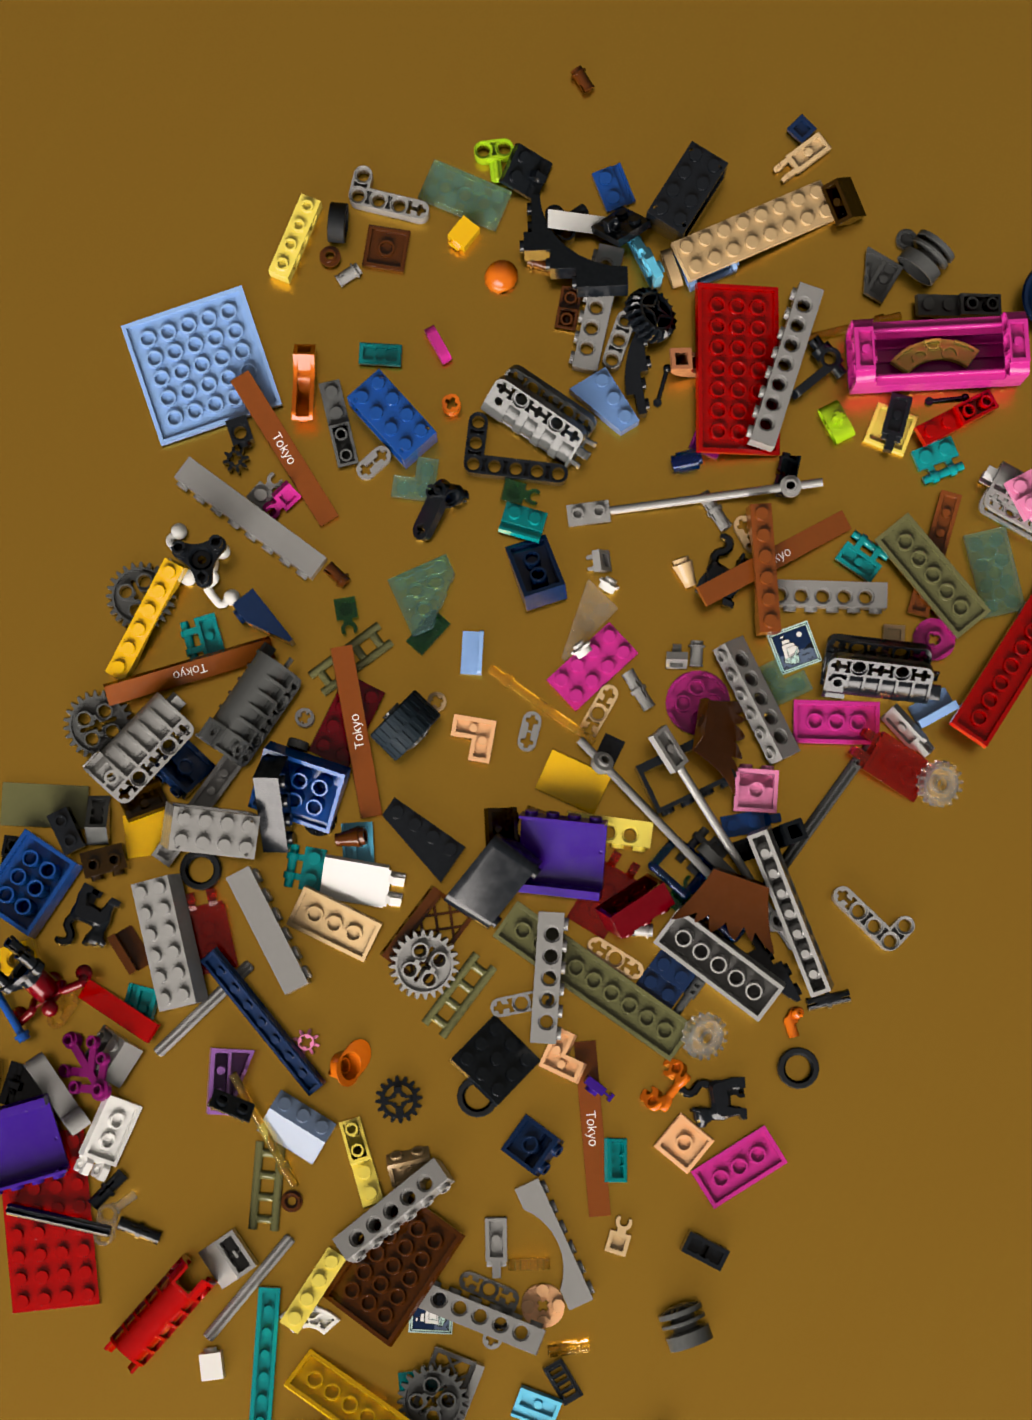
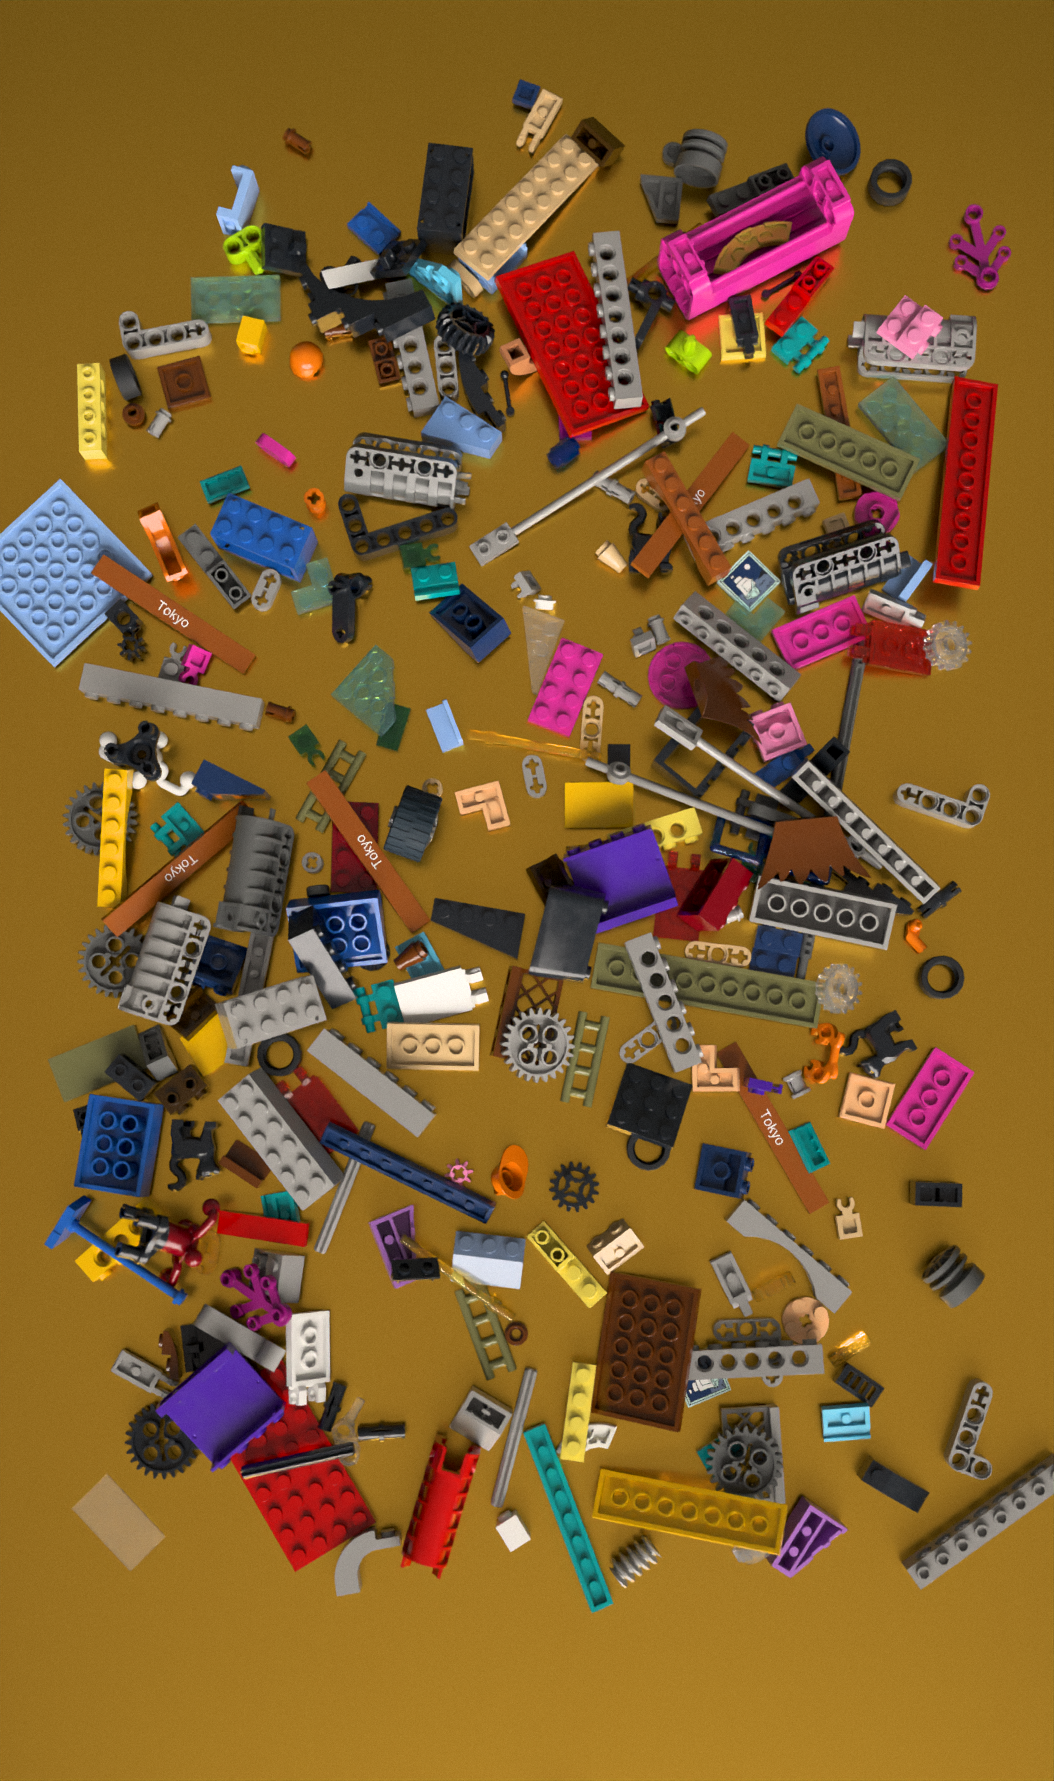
camera: 25 degrees left, 0 degrees up
light grey brick [332,1158,455,1263] -> none
white plate [571,640,592,659] -> none
none -> light blue panel [216,165,259,236]
none -> light grey arch [335,1525,402,1596]
none -> light grey bush [783,1070,811,1099]

